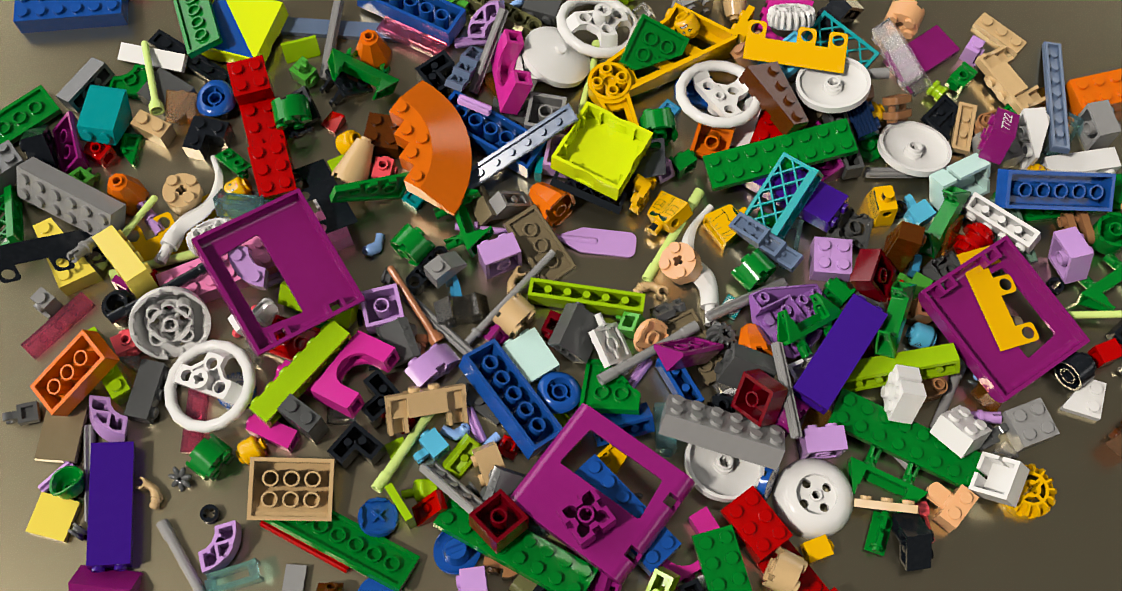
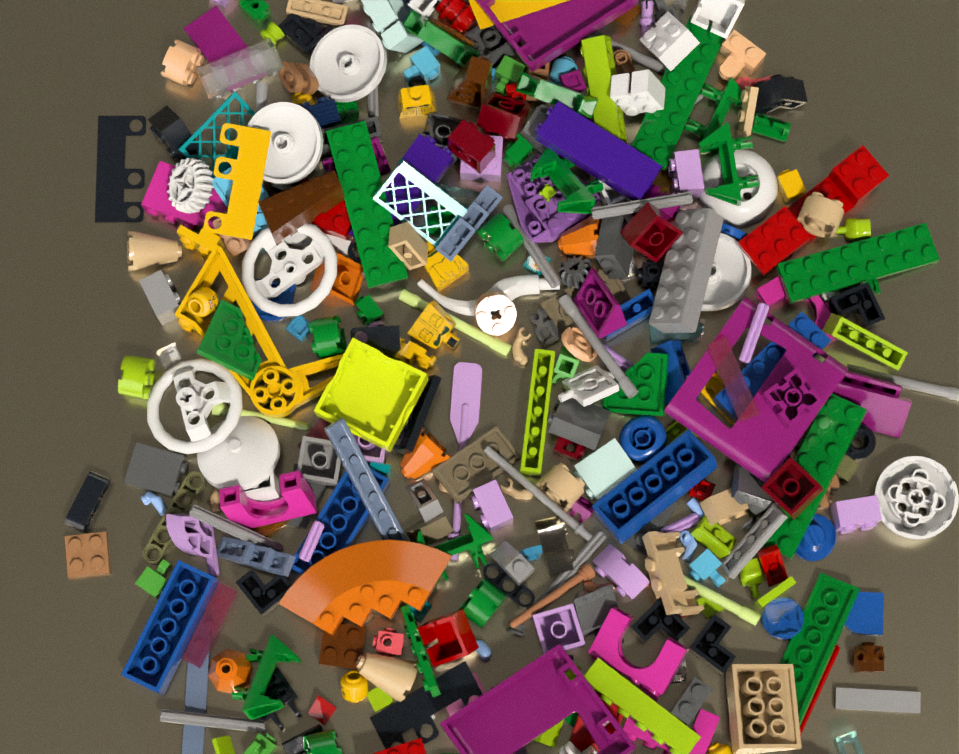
camera: 90 degrees left, 10 degrees up
none -> tan brick [388,222,428,270]
none -> red piece [417,609,479,667]
none -> dark red brick [448,119,496,174]
none -> lime piece [539,184,557,202]
none -> magenta tile [559,70,586,92]
none -> green hose [698,122,759,206]
none -> clear pink tile [706,337,760,422]
none -> lavender axle [739,303,769,363]

